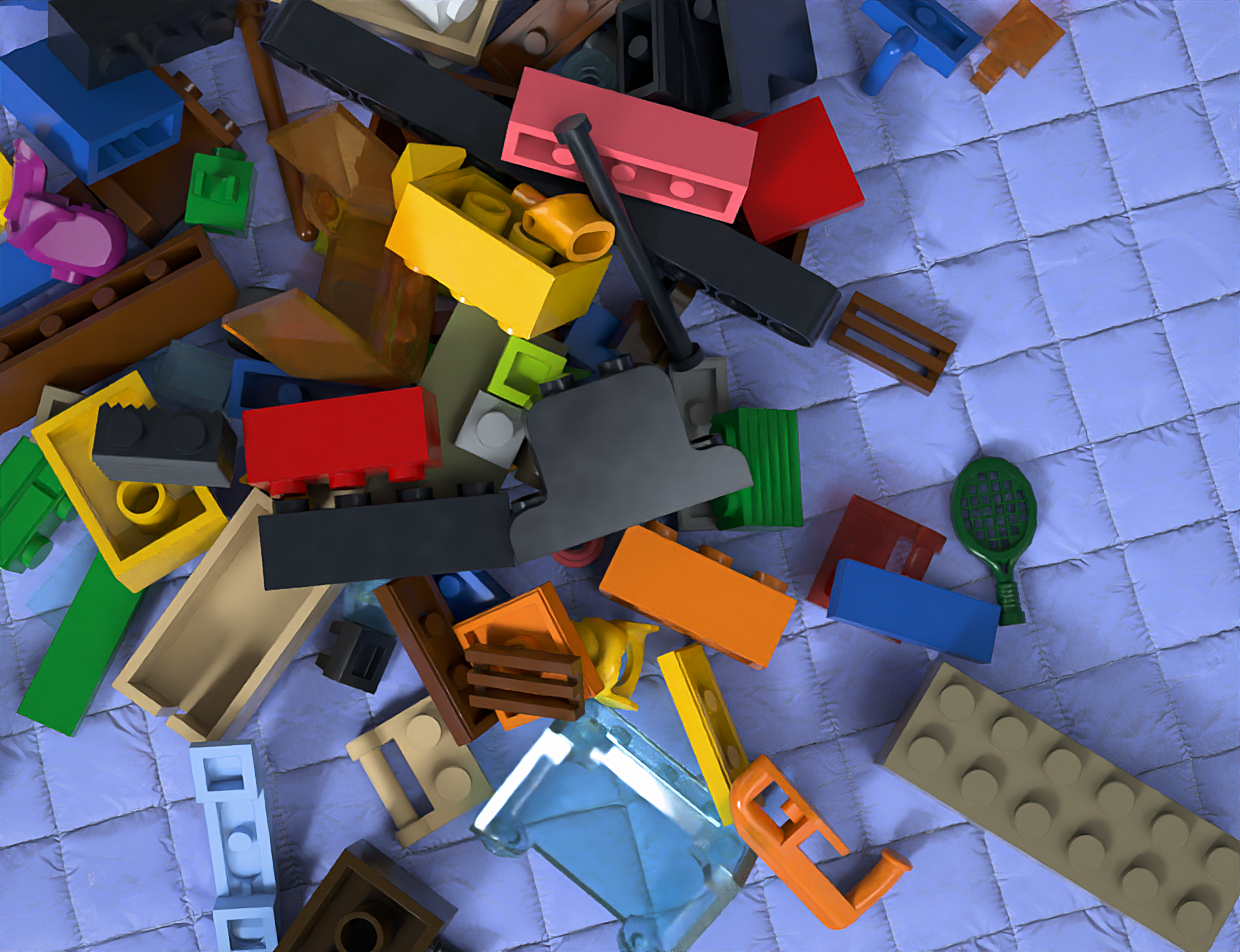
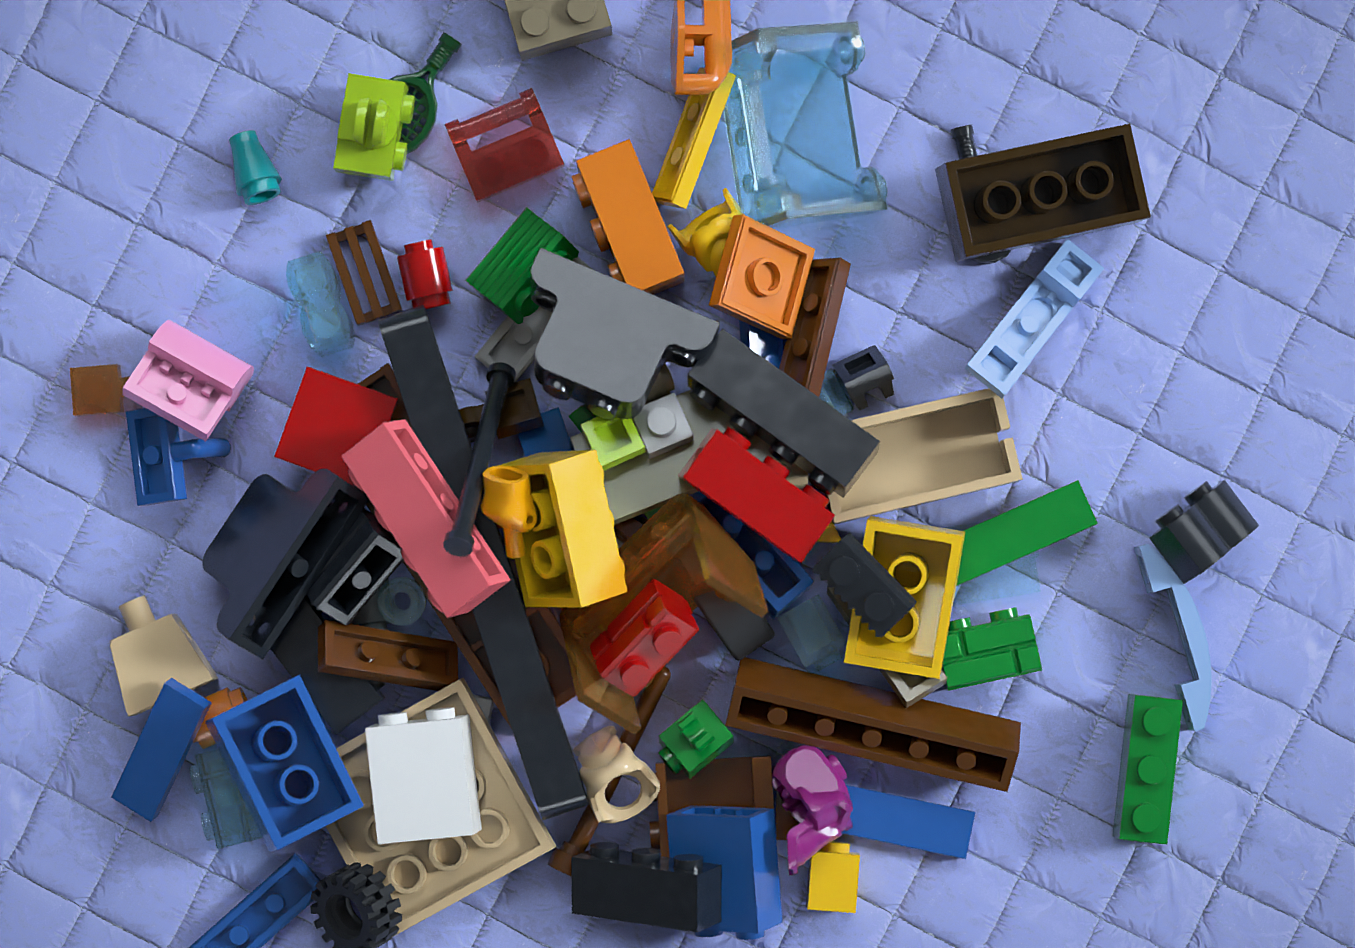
camera: 140 degrees left, 5 degrees up
tan plate [344,695,496,849] -> none
yellow slope [391,143,466,210] -> none
reddish brown tile [465,643,585,722] -> none
blue tile [826,558,1001,664] -> none
none -> bright pink brick [122,320,254,442]
none -> teal cone [229,130,282,205]
none -> clear light blue brick [286,251,355,357]
none -> lime brick [333,73,415,181]
none -> red brick [397,239,453,309]
none -> tan hair [573,726,660,824]
none -> red brick [589,579,699,697]

